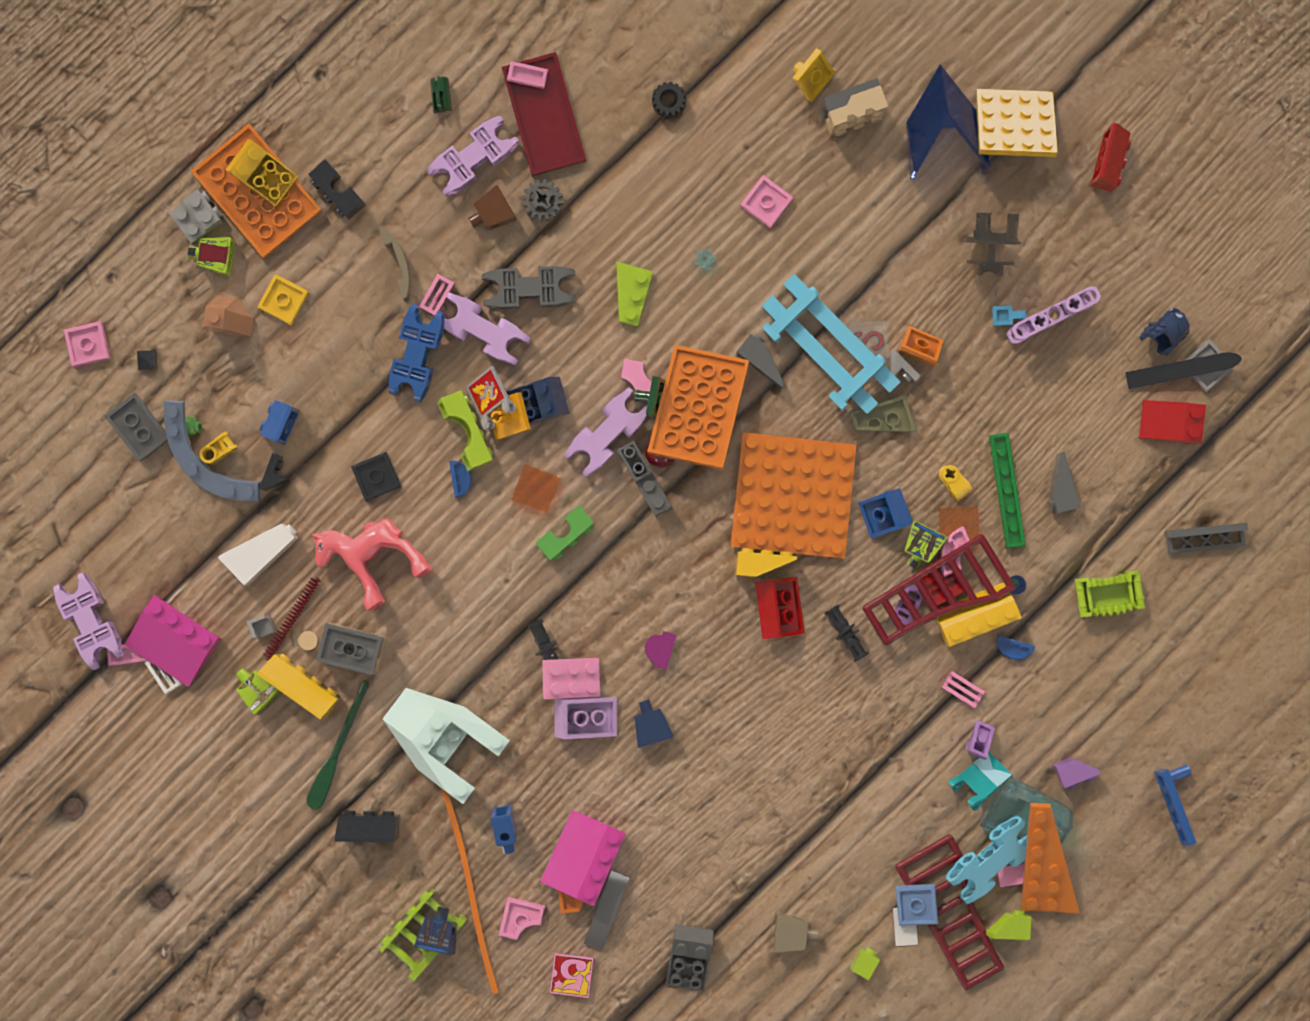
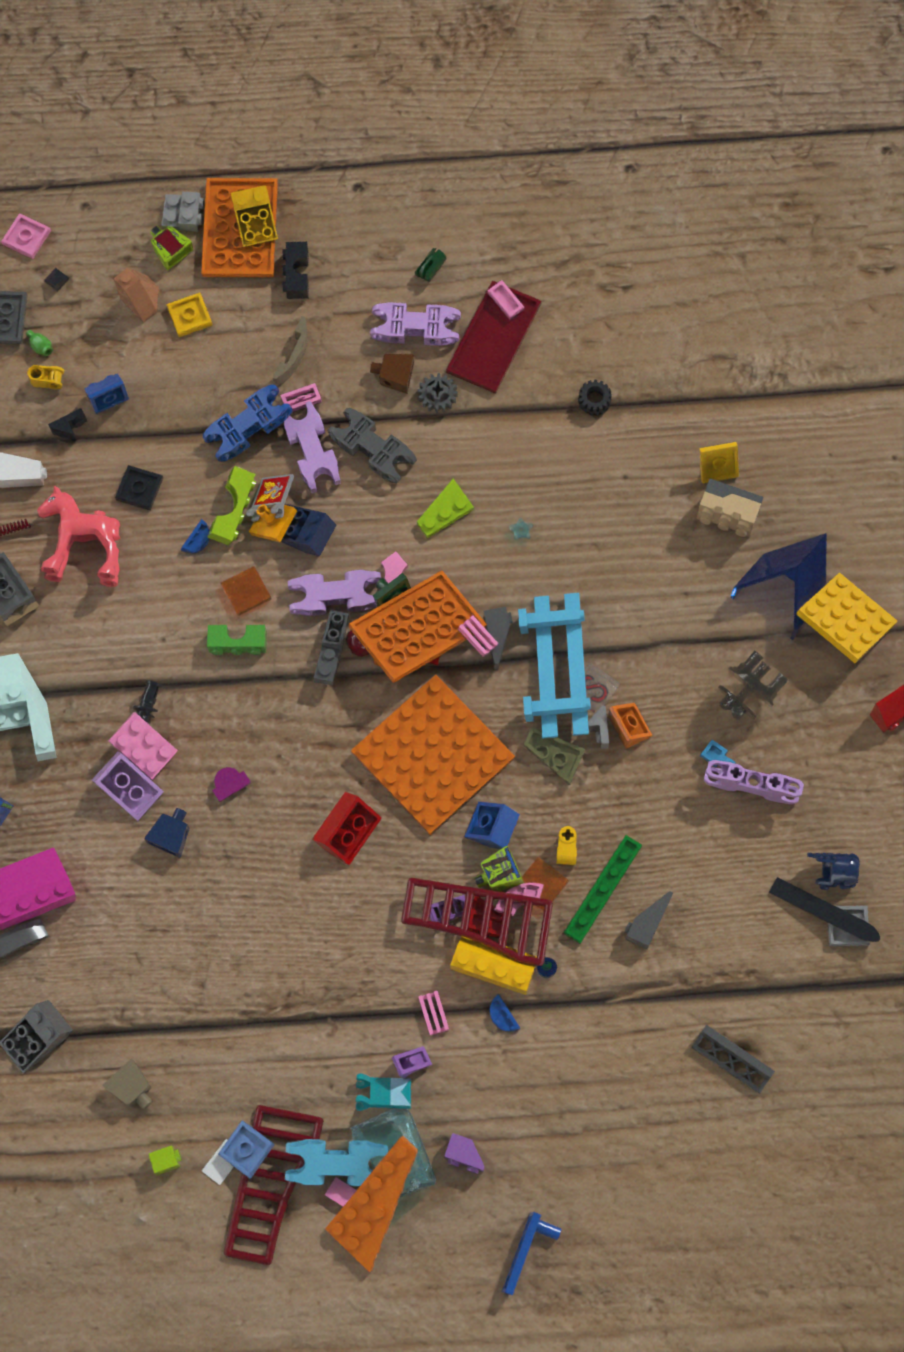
camera: 40 degrees right, 15 degrees down
sand blue plate [164,400,261,502] -> none
yellow slope [735,548,797,577] -> none
bright pink tile [740,175,794,229] -> none
black piece [824,604,869,662] -> none
lime slope [986,910,1032,940] -> none
lime piece [1074,570,1145,617] -> none
red slope [1139,400,1206,445] -> none
none -> bright pink tile [458,616,499,657]

